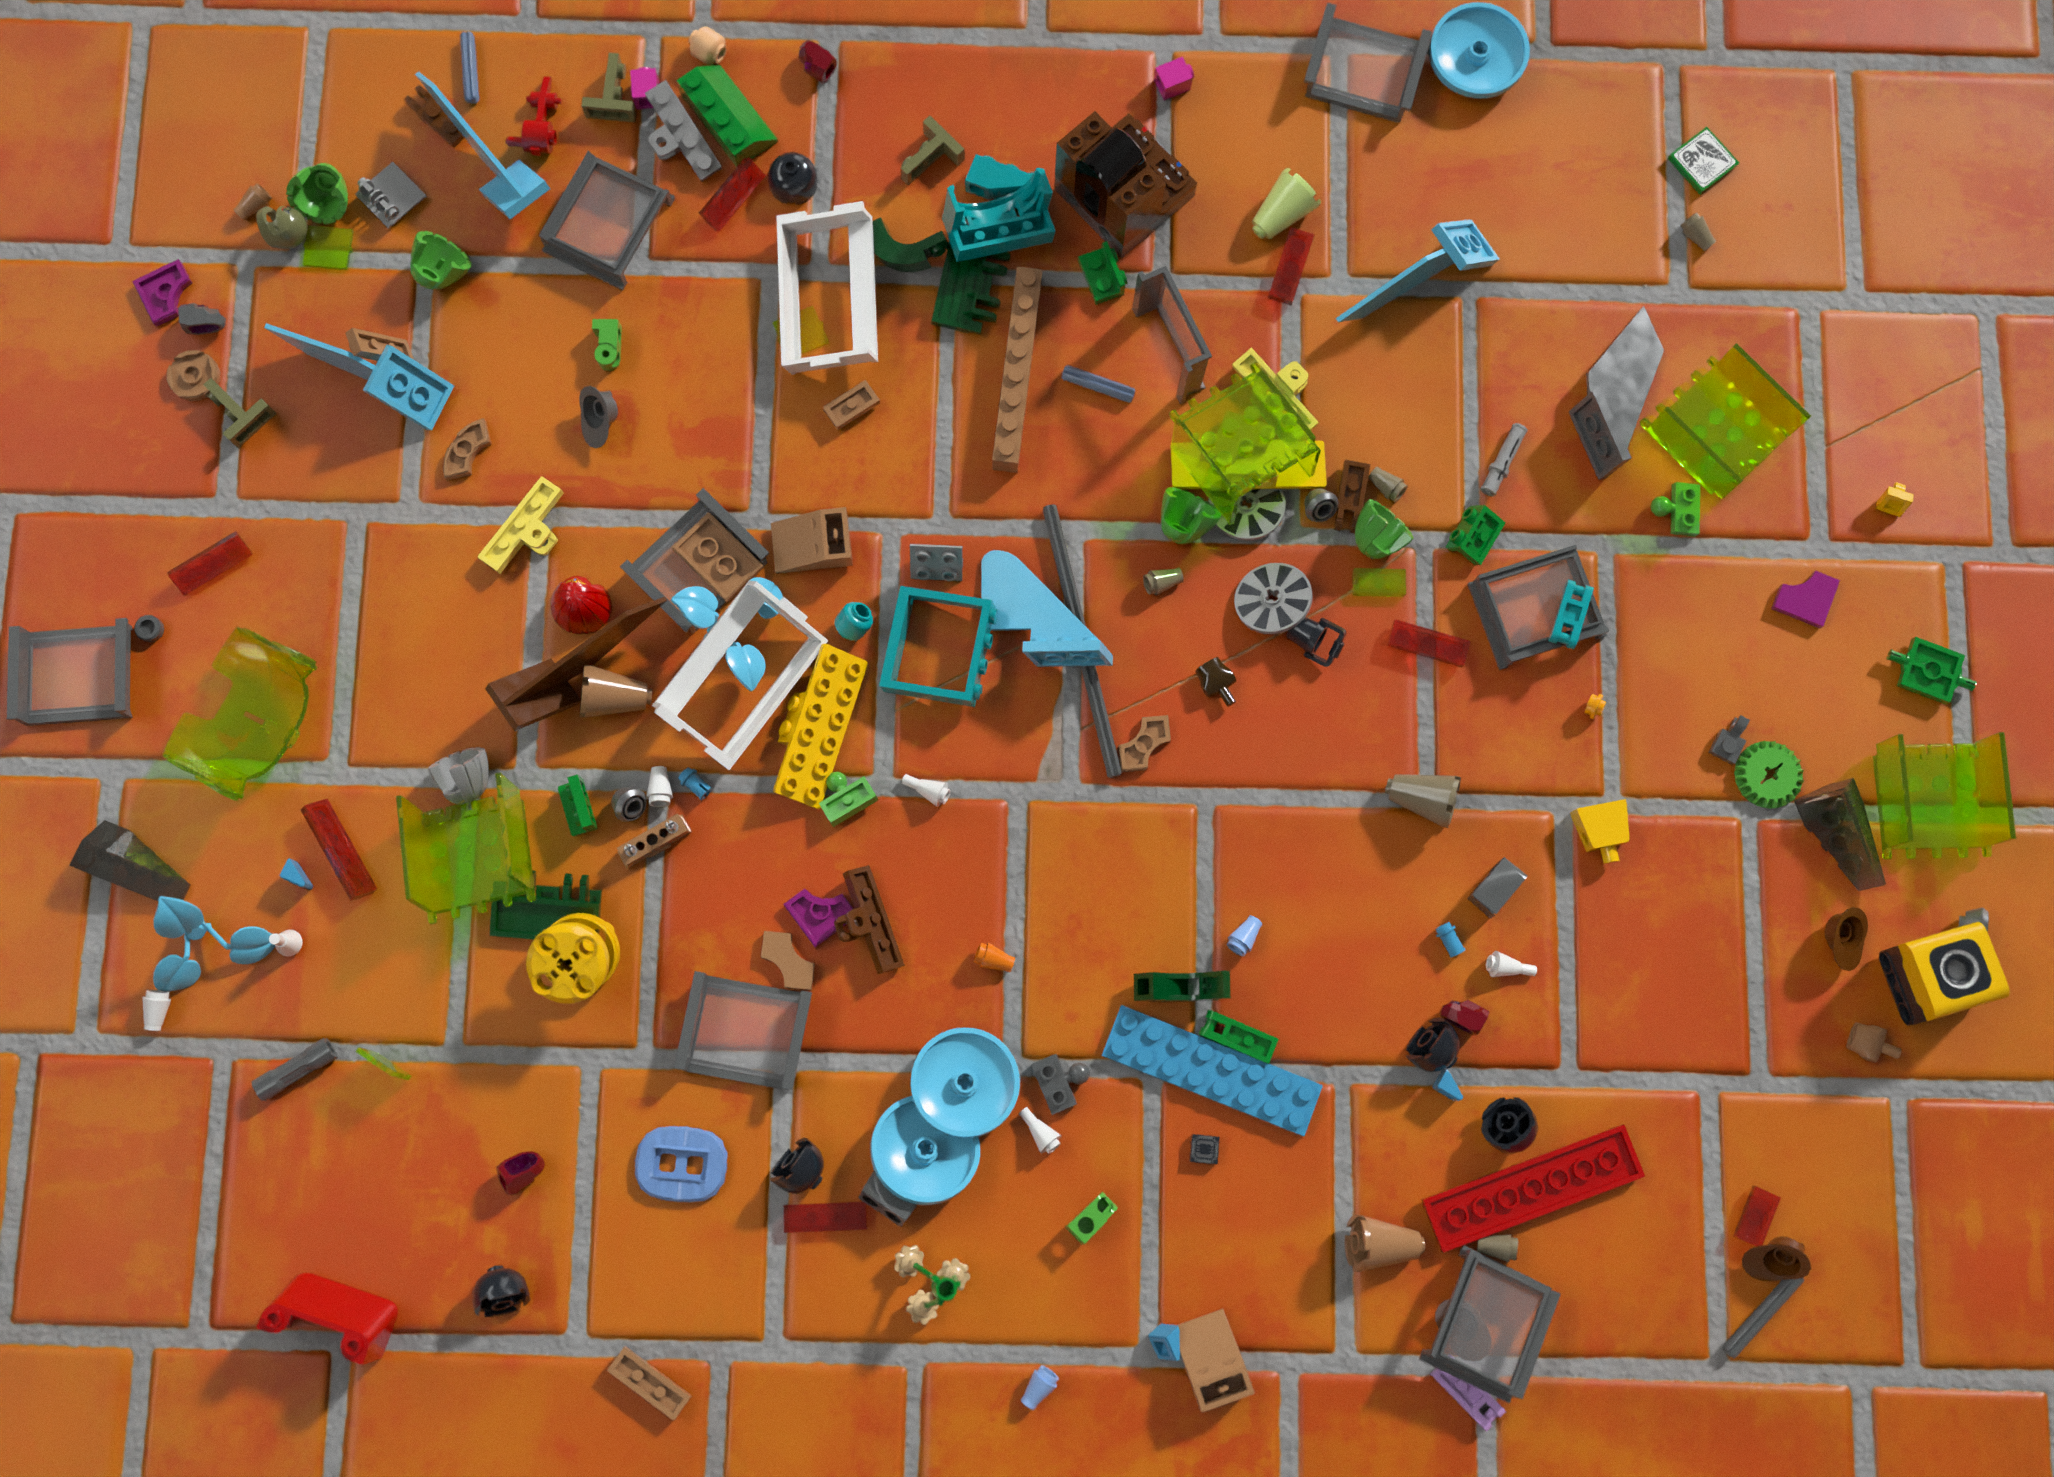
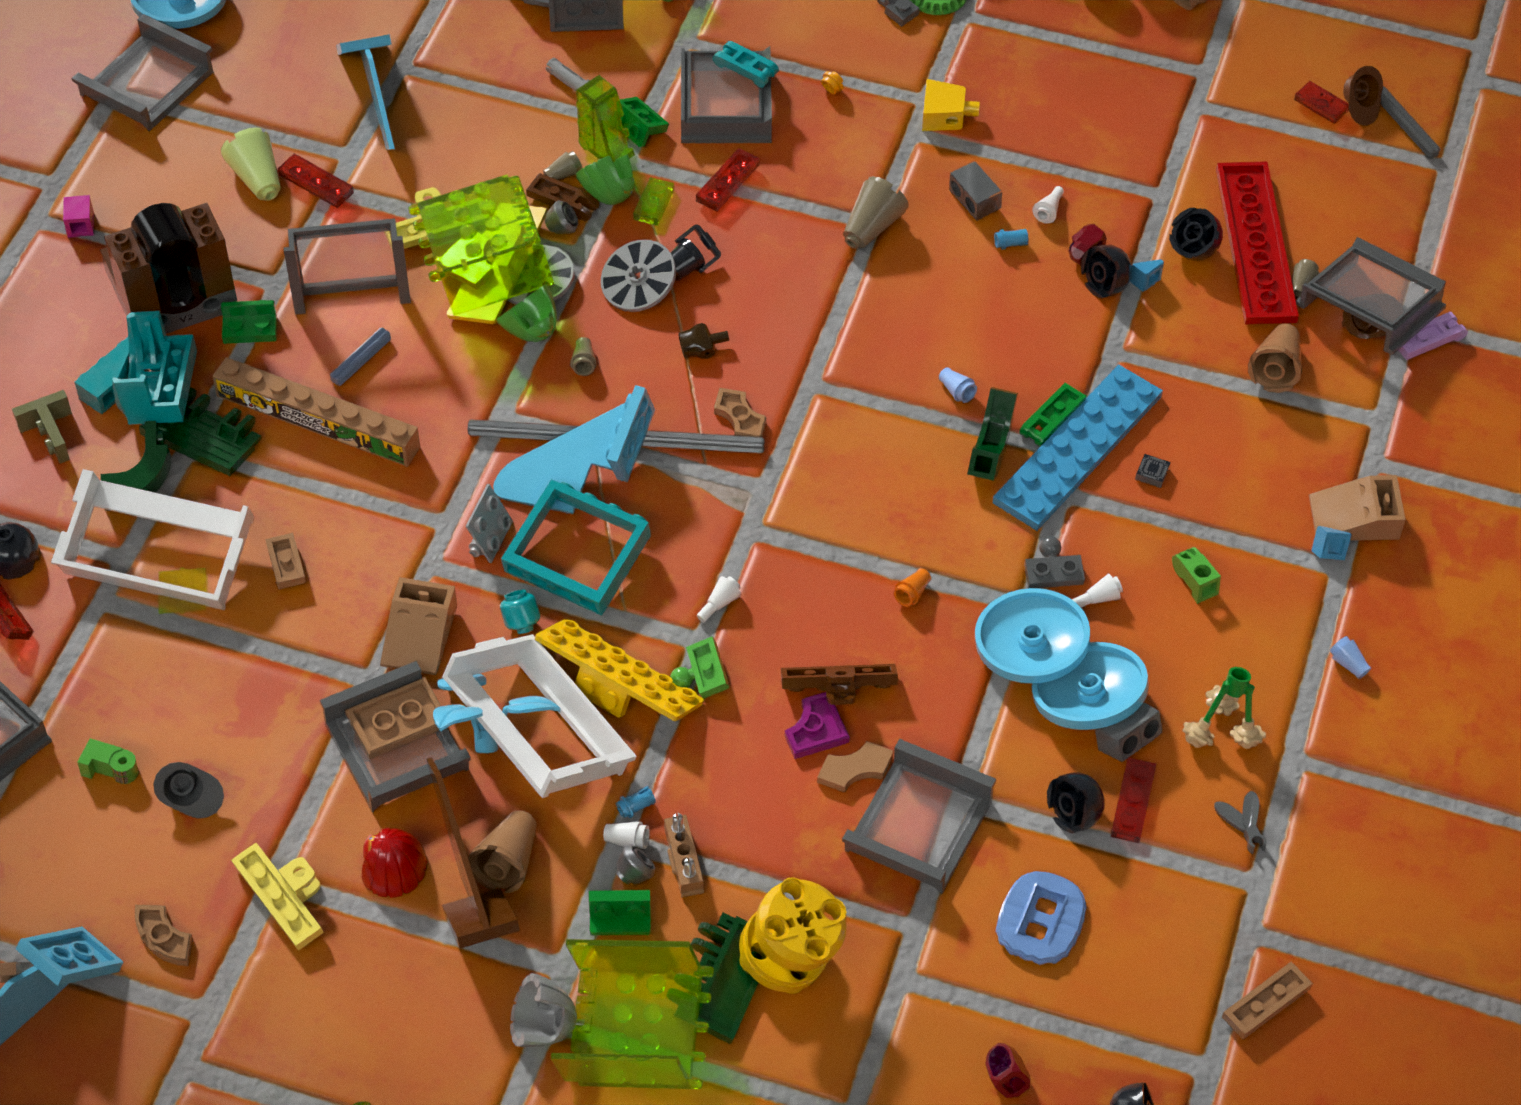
camera: 70 degrees left, 25 degrees down
none -> clear neon green wedge [576,75,635,163]
none -> dark grey piece [1214,791,1267,854]

